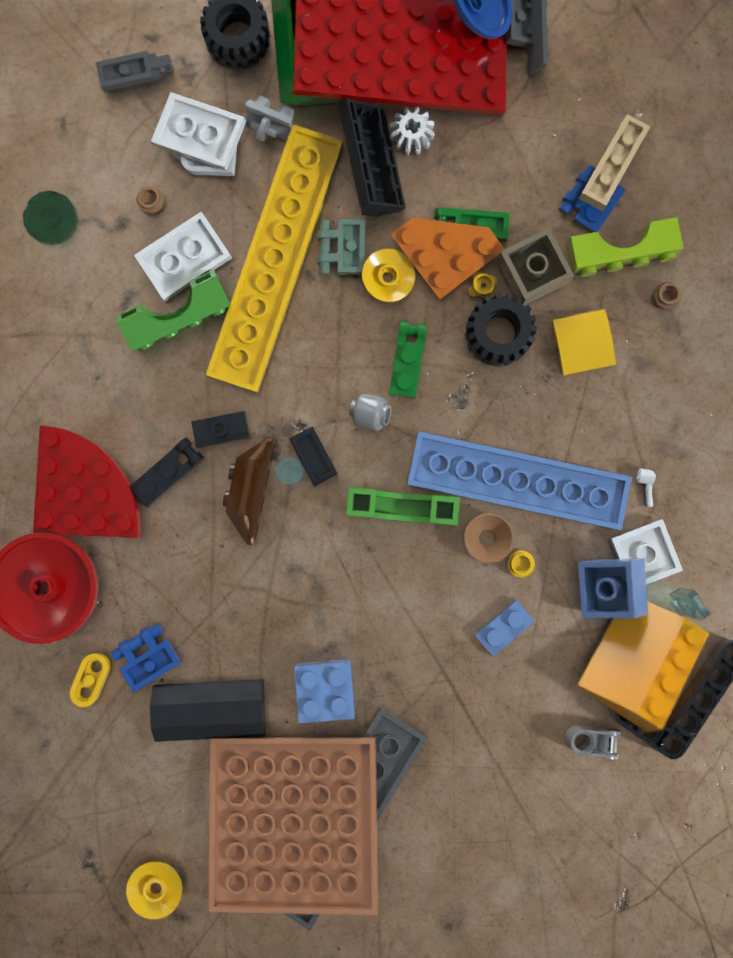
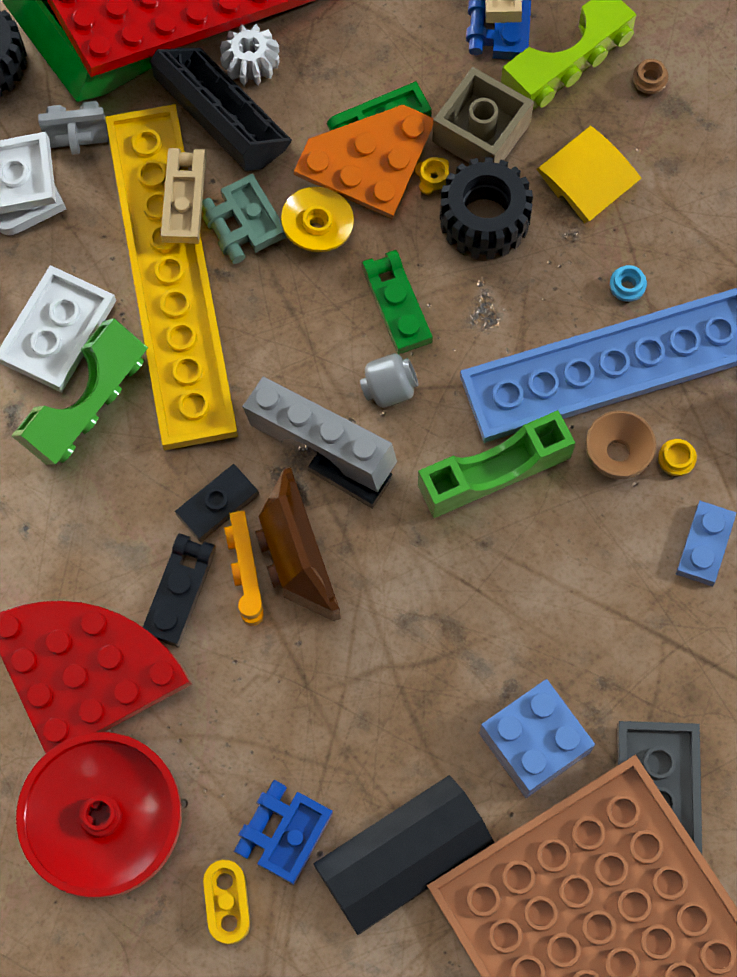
camera: 30 degrees left, 15 degrees down
clear light blue plate [276,457,304,485] -> none
none -> tan plate [161,148,206,244]
none -> light orange plate [224,510,264,626]
none -> light grey arch [242,376,397,492]
none -> medium azure plate [609,265,647,302]

